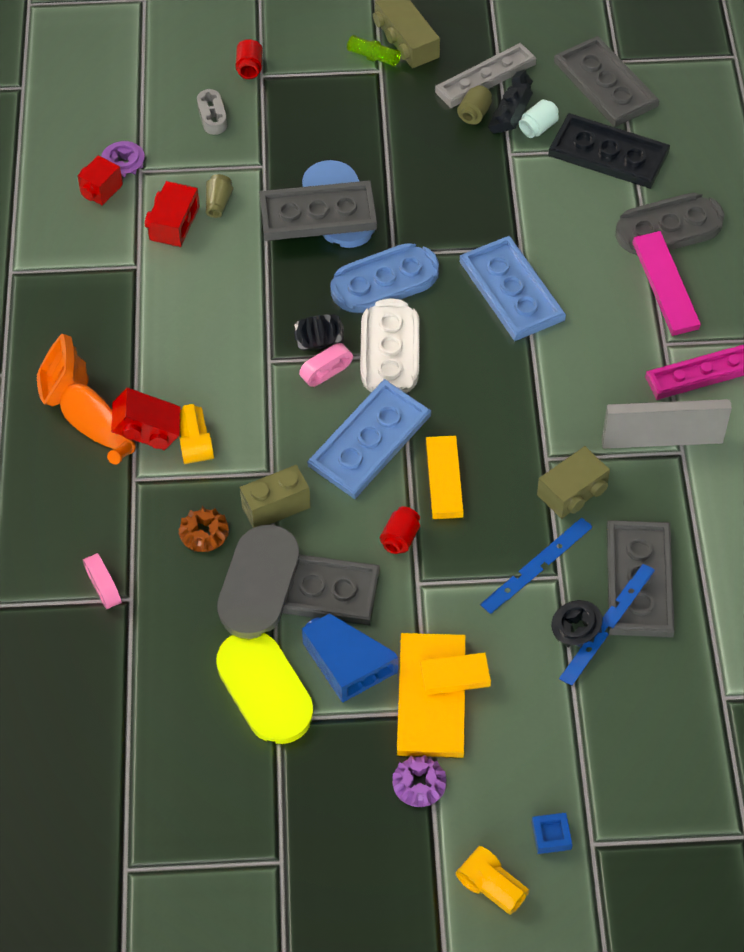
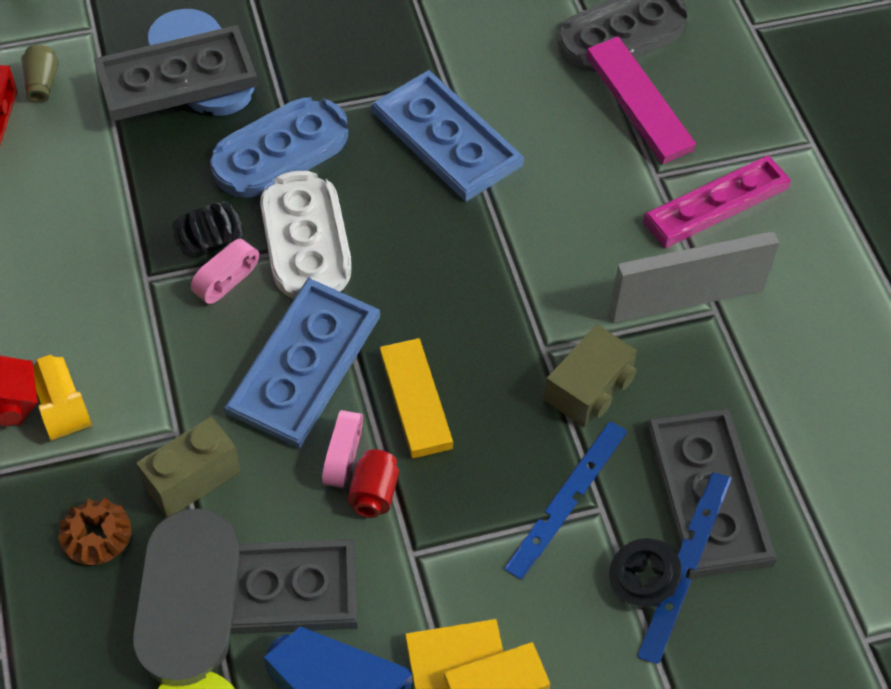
camera: 15 degrees left, 0 degrees up
none -> bright pink beam [322,410,363,489]

